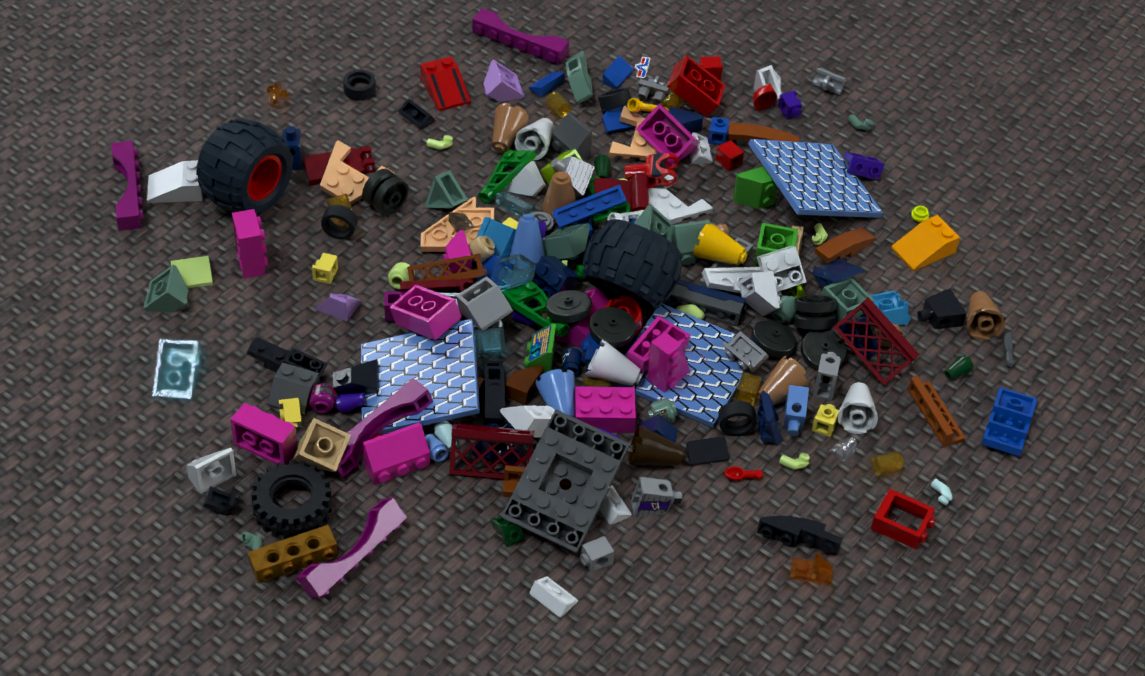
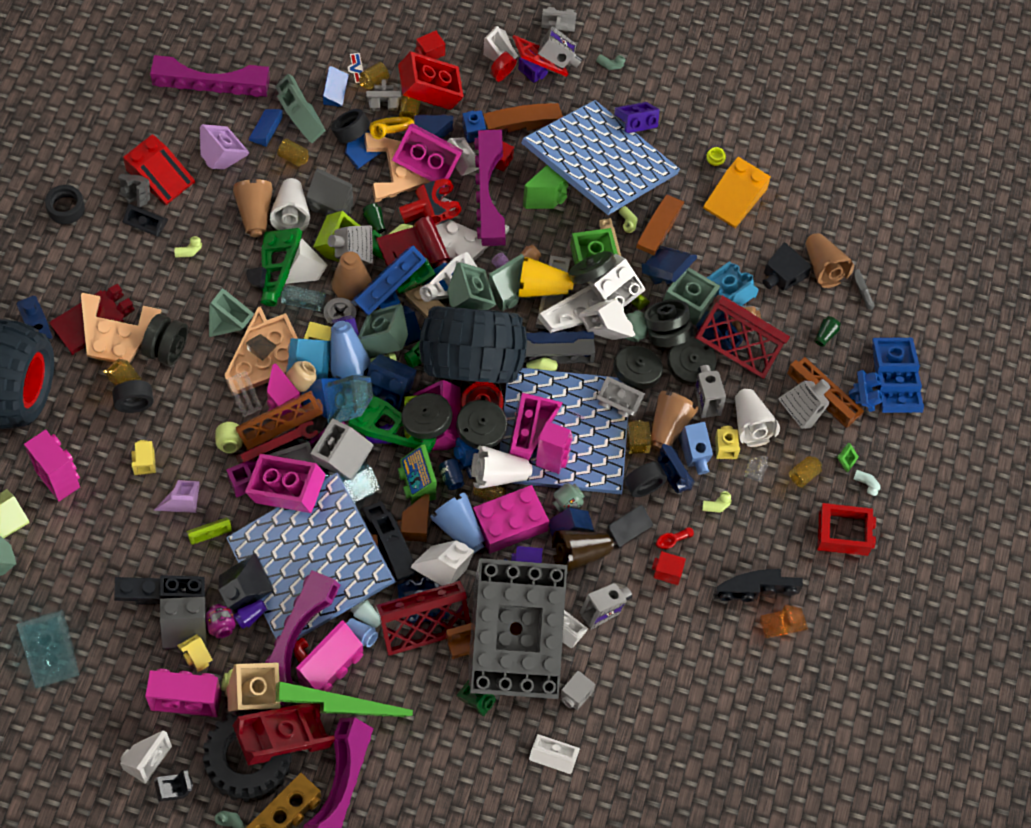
camera: 25 degrees left, 15 degrees up
none -> dark grey hand [118,174,150,207]
none -> lime slope [186,517,232,545]
none -> clear tile [226,371,263,417]
none -> dark red piece [233,703,335,766]
none -> black tile [246,267,267,288]
none -> bright green slope [275,682,413,717]
none -> clear yellow brick [359,62,390,90]
none -> magenta arch [475,130,506,246]
none -> red window [513,35,568,77]
none -> light grey torso [538,26,583,68]
none -> pearl dark grey wheel [568,251,616,284]
none -> red brick [651,551,686,585]
none -> light grey torso [778,379,830,429]
none -> bright green slope [837,443,859,472]
none -> blue hips [848,370,883,412]

